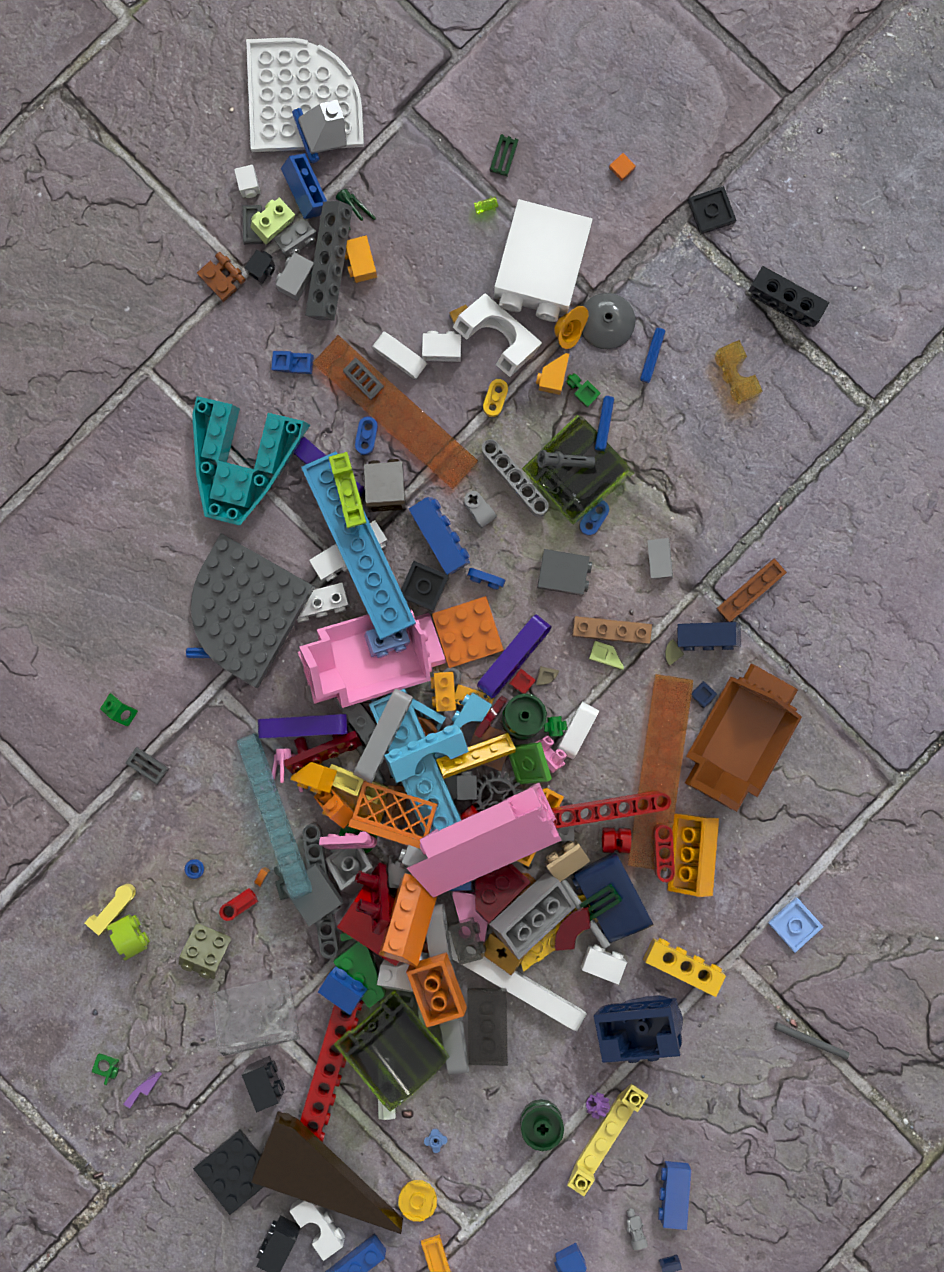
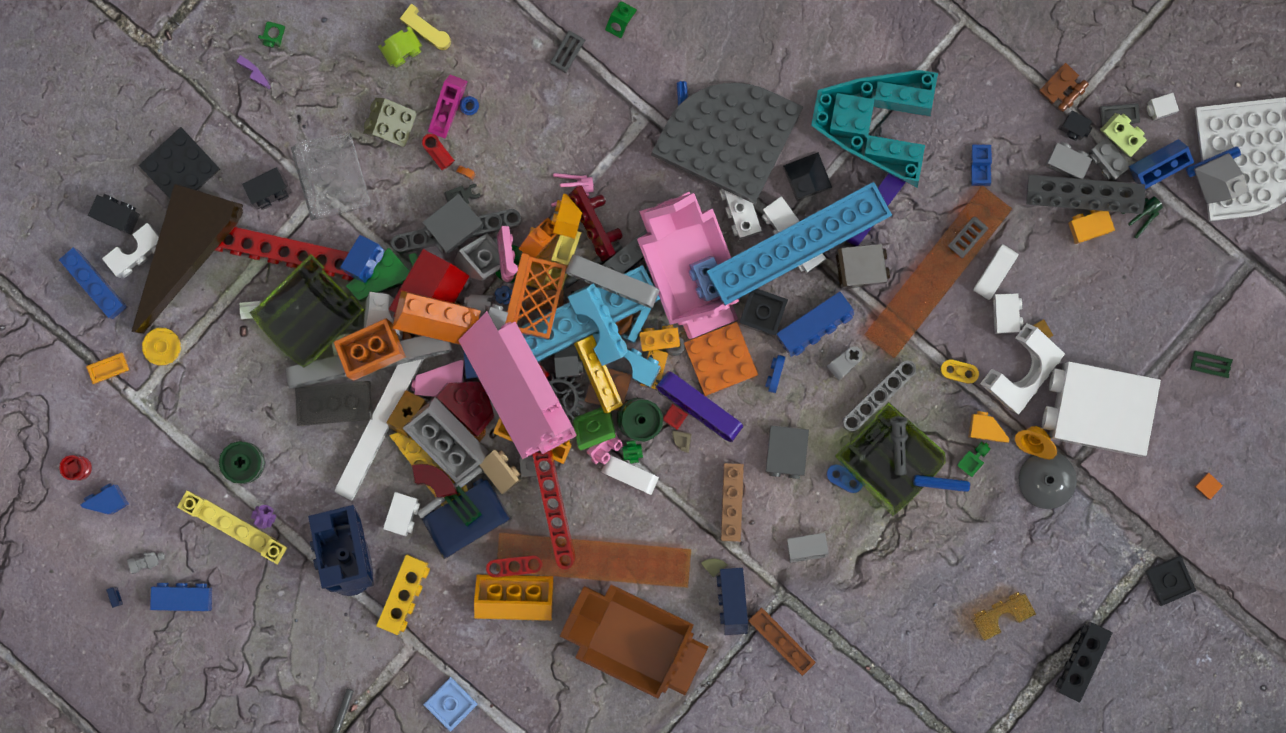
camera: 90 degrees right, 0 degrees up
clear light blue beam [237,732,313,900] -> none
dark purple beam [257,714,348,738] -> none
lime slope [329,452,366,528] -> none
blue plate [355,417,378,455] -> none
dark red plate [355,862,391,935] -> none
medium blue plate [424,1129,447,1153] -> none
clear smoke brick [449,917,486,965] -> none
clear neon green pin [474,196,499,215] -> none
dark red tile [474,696,508,738] -> none
yellowish green tile [589,641,624,670] -> none
red wheel [602,827,631,854] -> none
blue axle [640,328,665,383] -> none
dark blue tile [689,681,717,708] -> none
none -> dark pink slope [428,74,468,138]
none -> blue plate [495,286,512,305]
none -> black slope [783,152,832,201]

